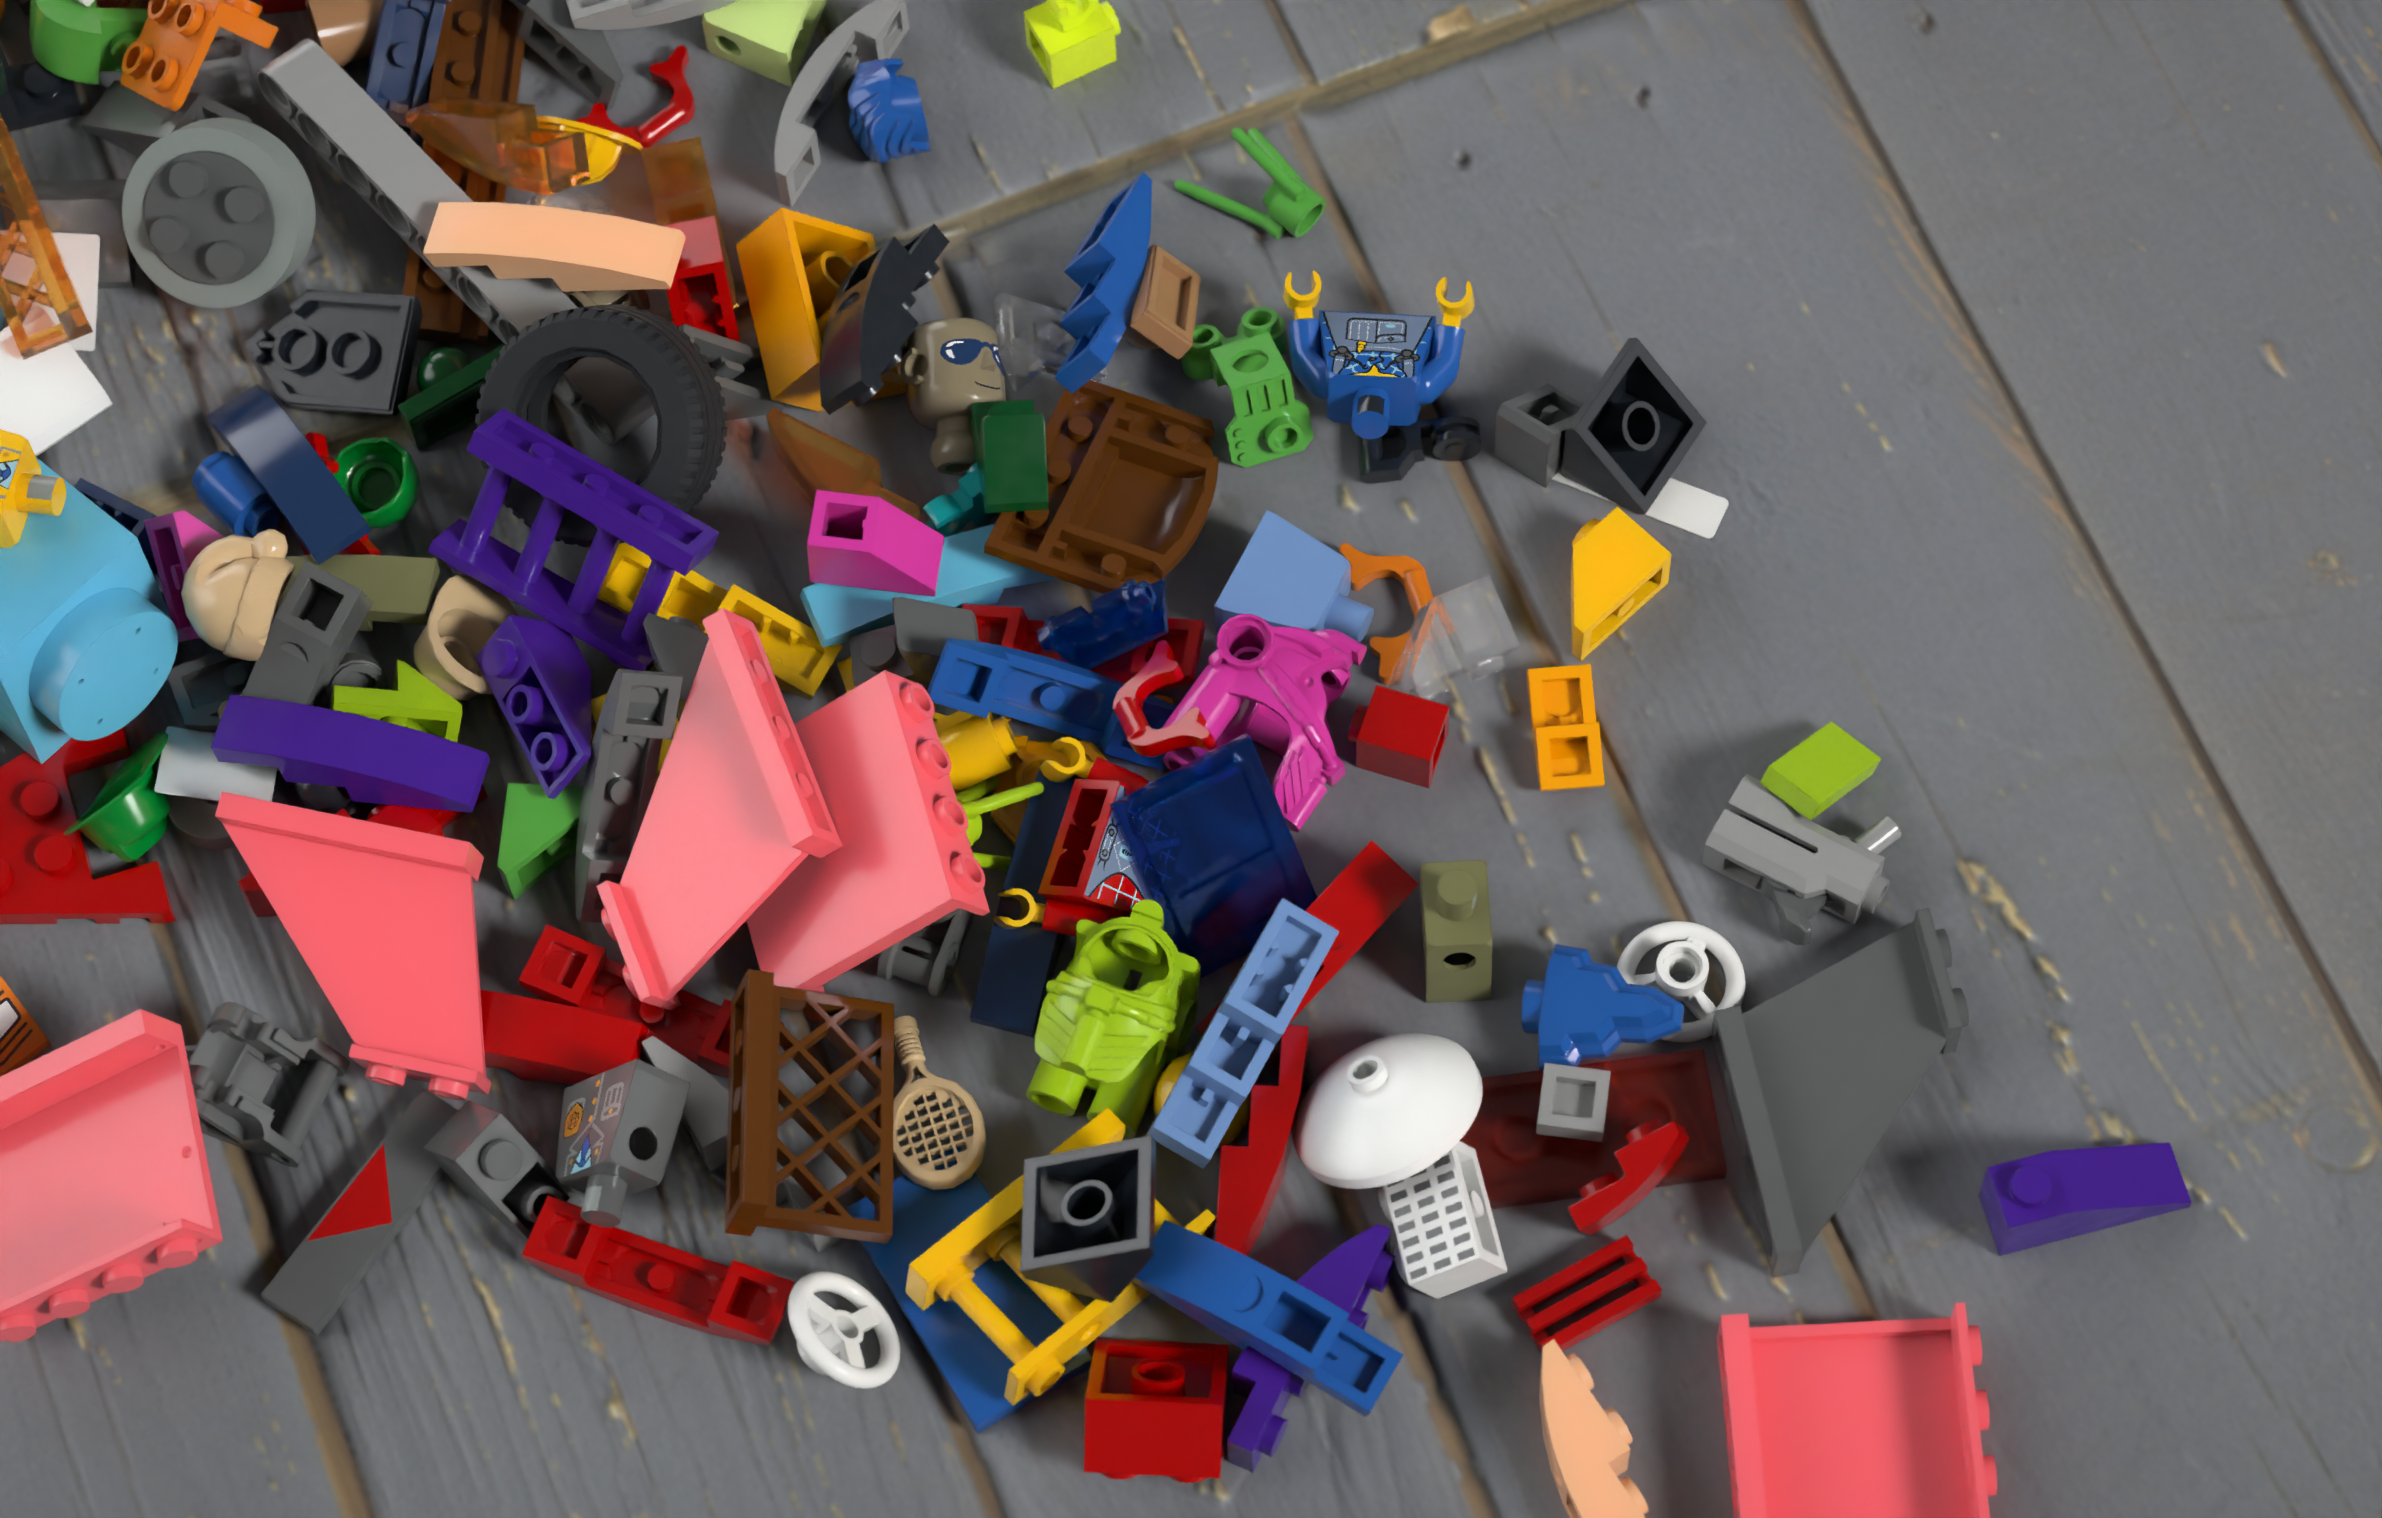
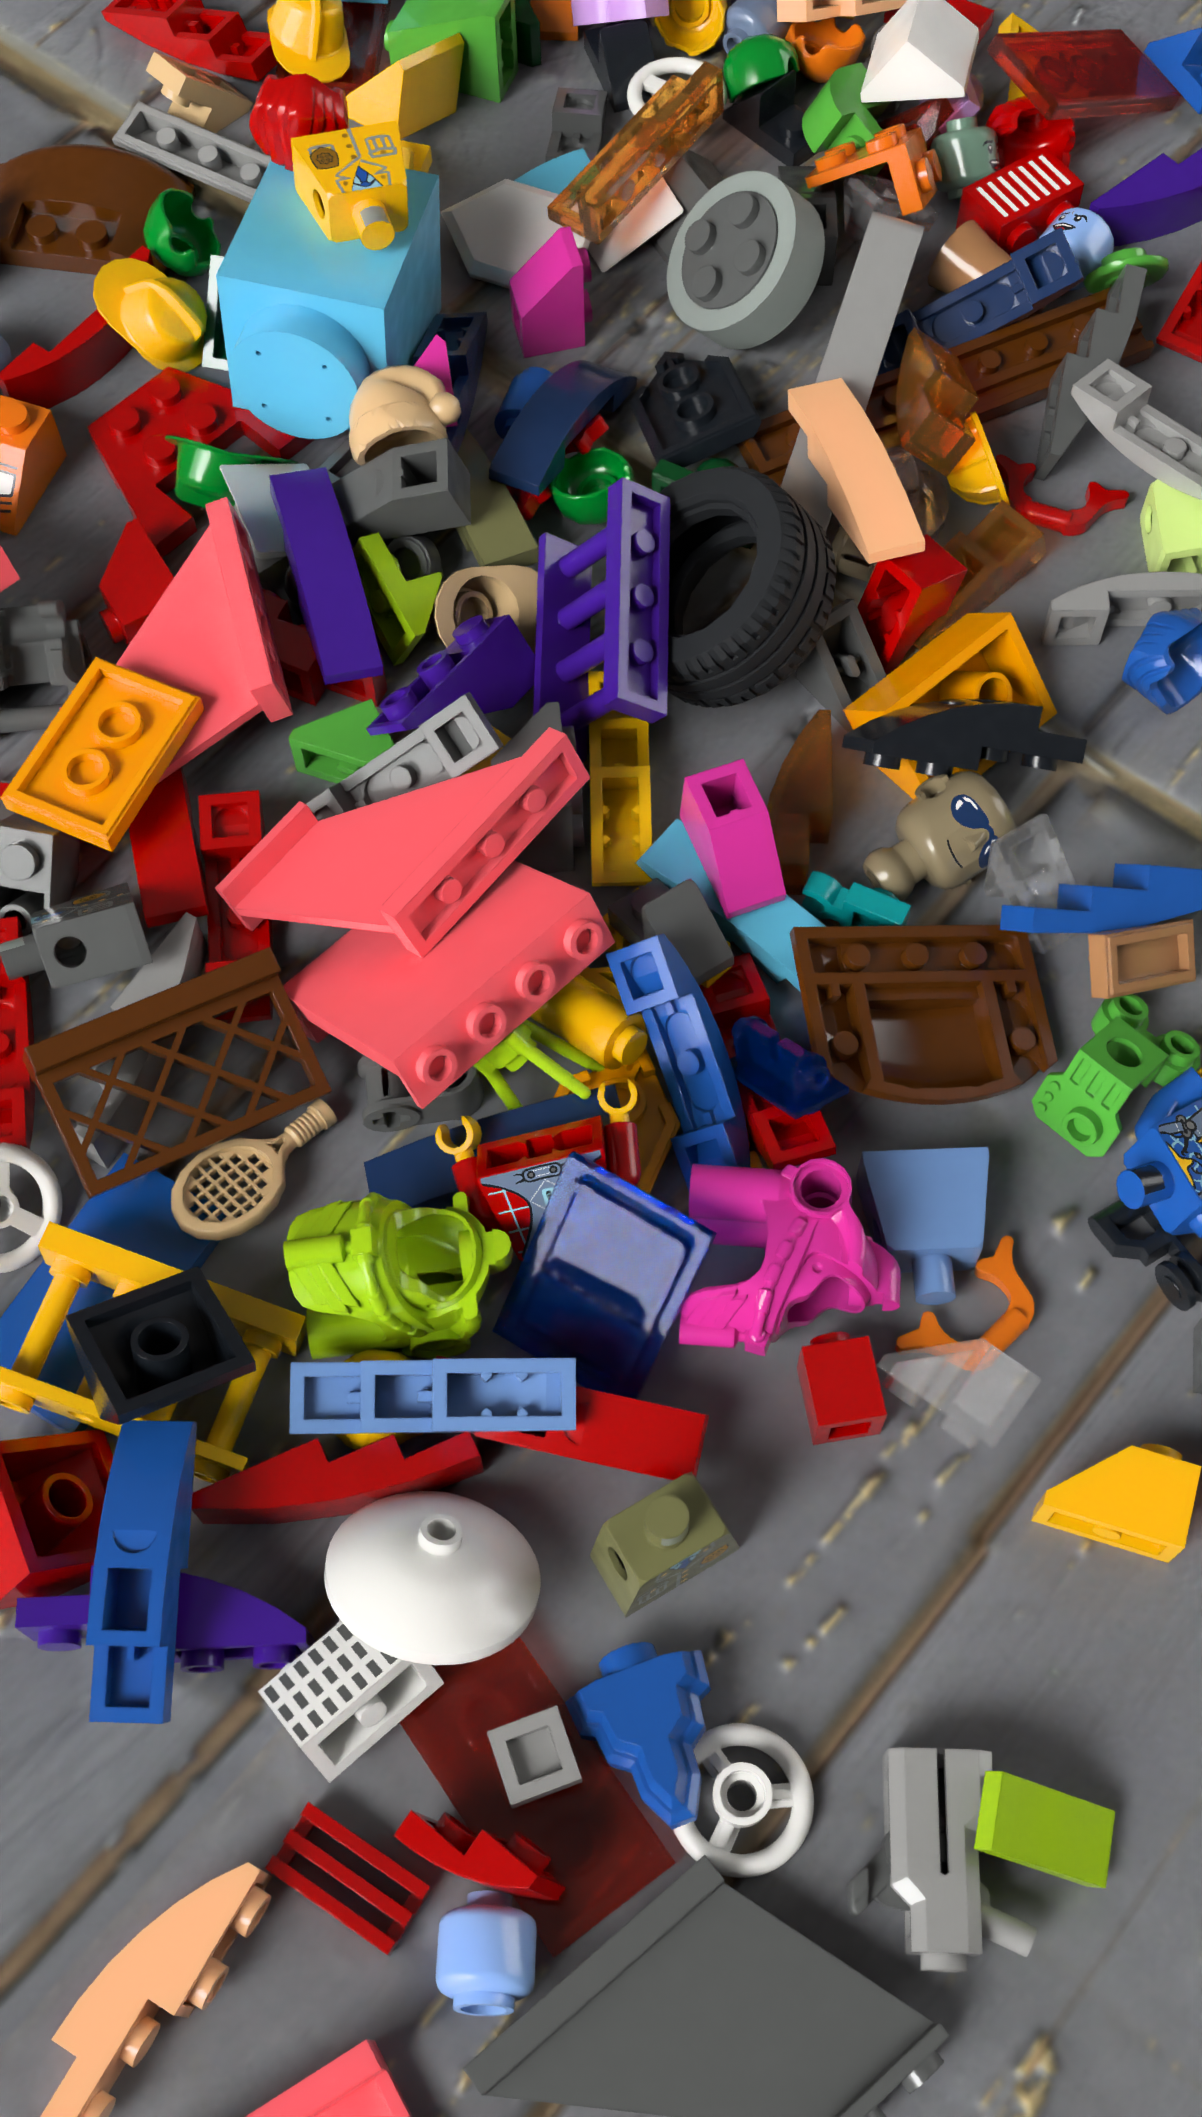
camera: 60 degrees right, 0 degrees up
dark green slope [969,399,1049,513] -> none
red helmet [1113,640,1217,757] -> none
light orange slope [1526,664,1605,792] -> none
none -> light orange tile [0,657,205,852]
none -> red slope [99,518,174,647]
none -> light blue head [436,1890,537,2016]
none -> dark pink slope [509,226,593,358]

